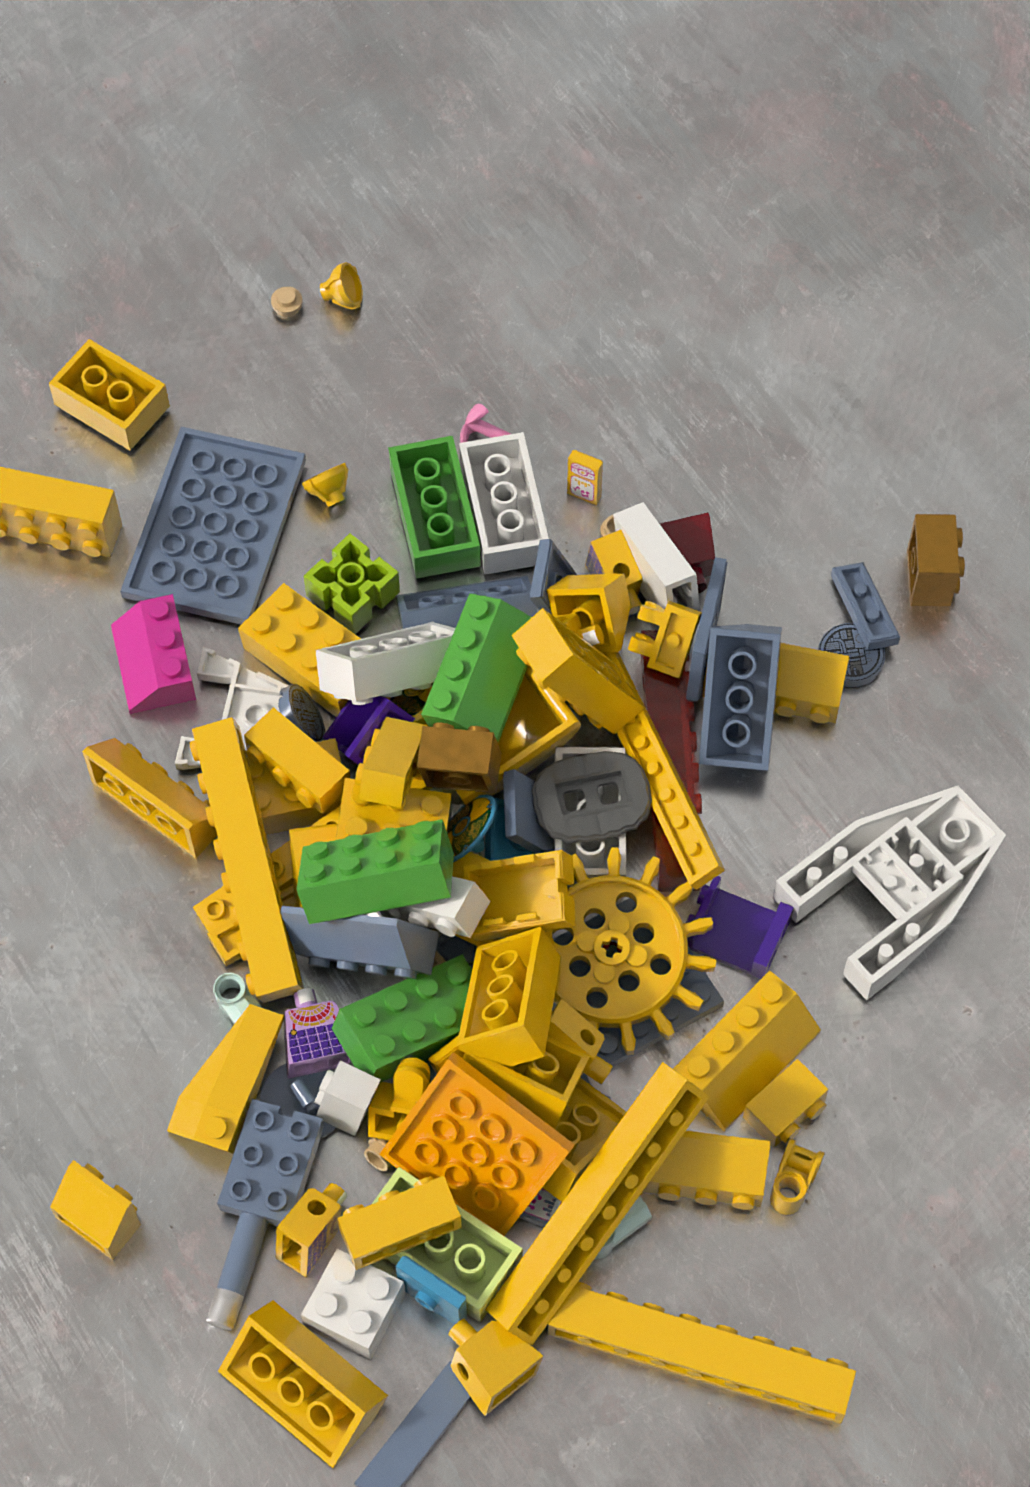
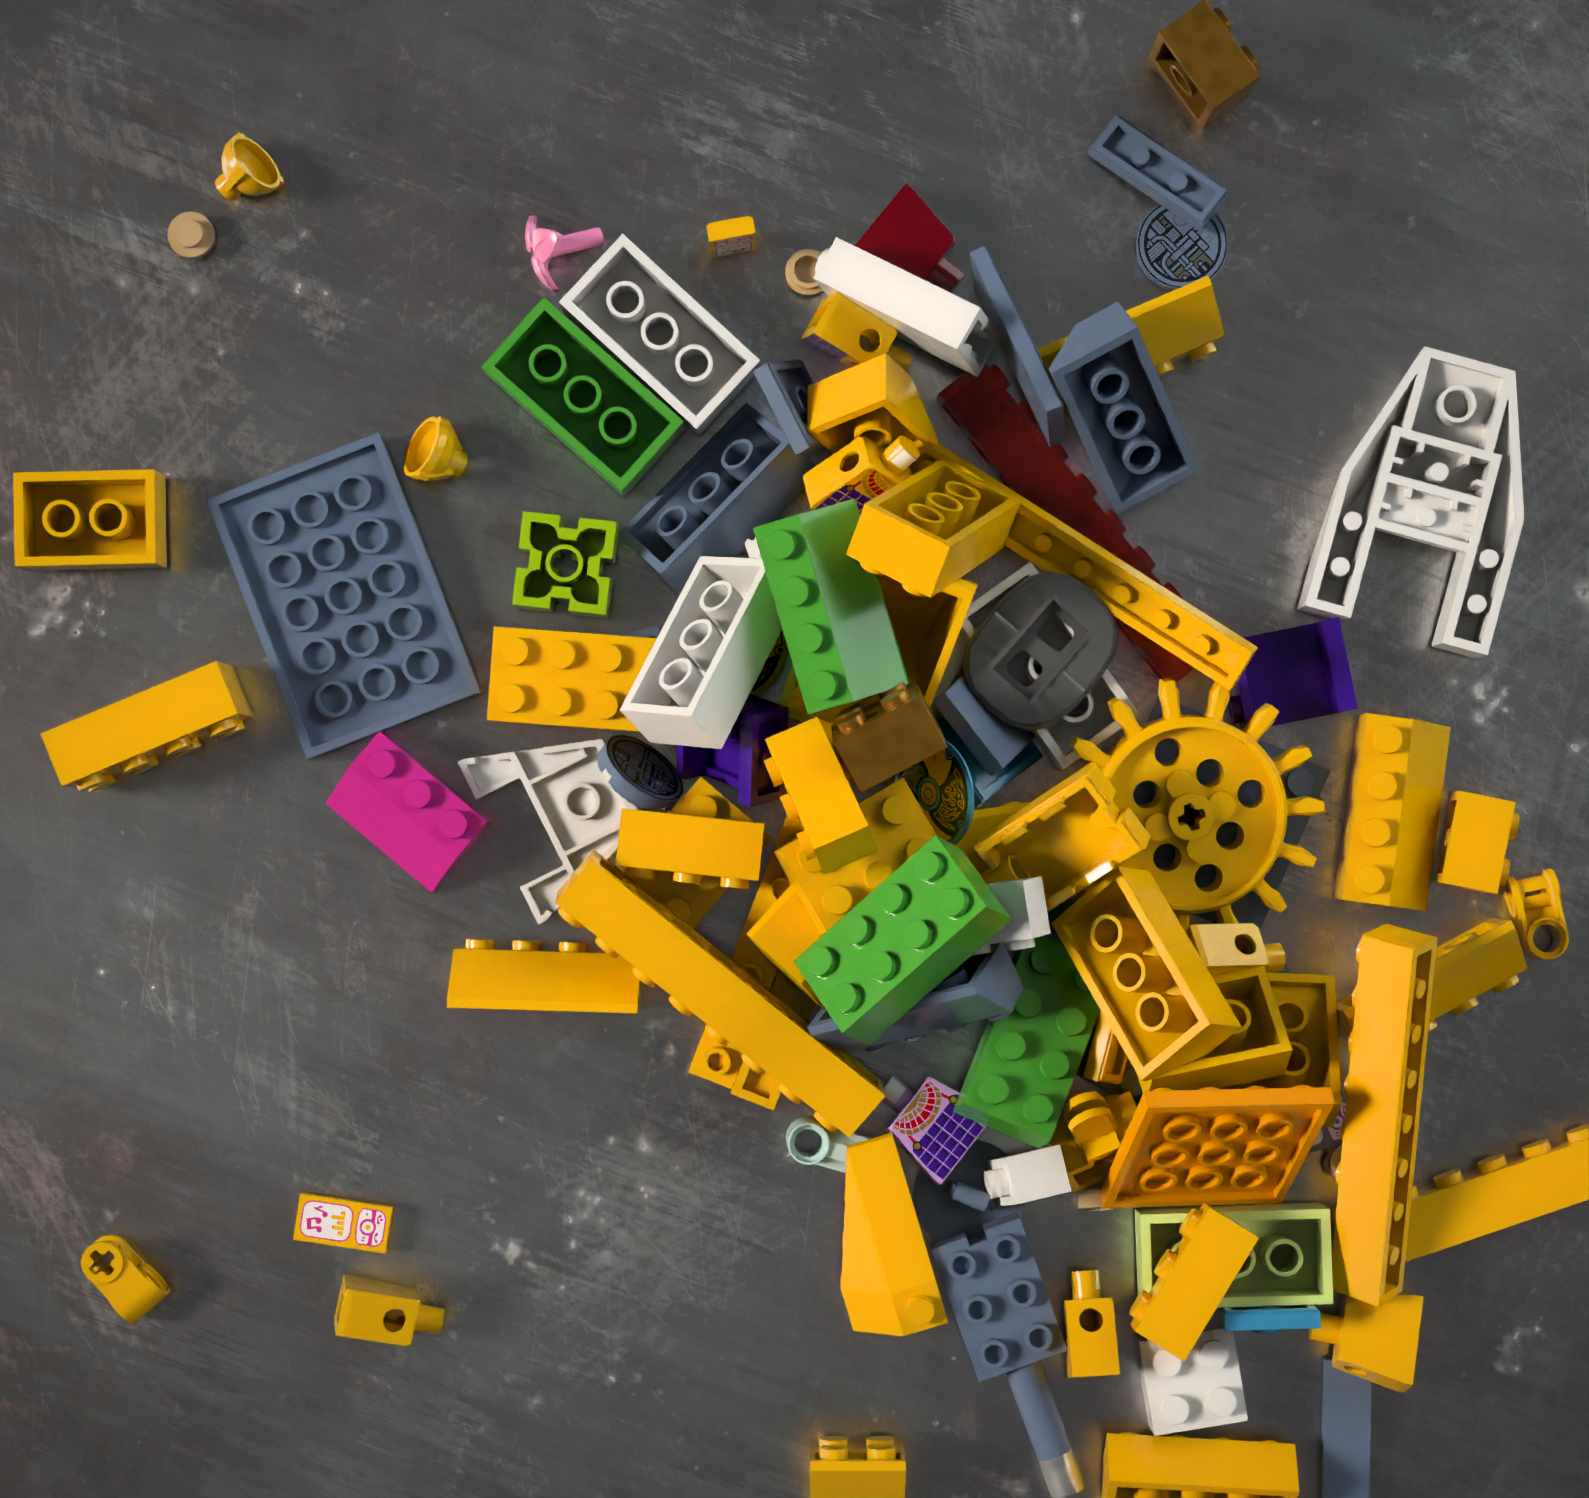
camera: 30 degrees left, 25 degrees up
yellow plate [628,601,702,678] -> none

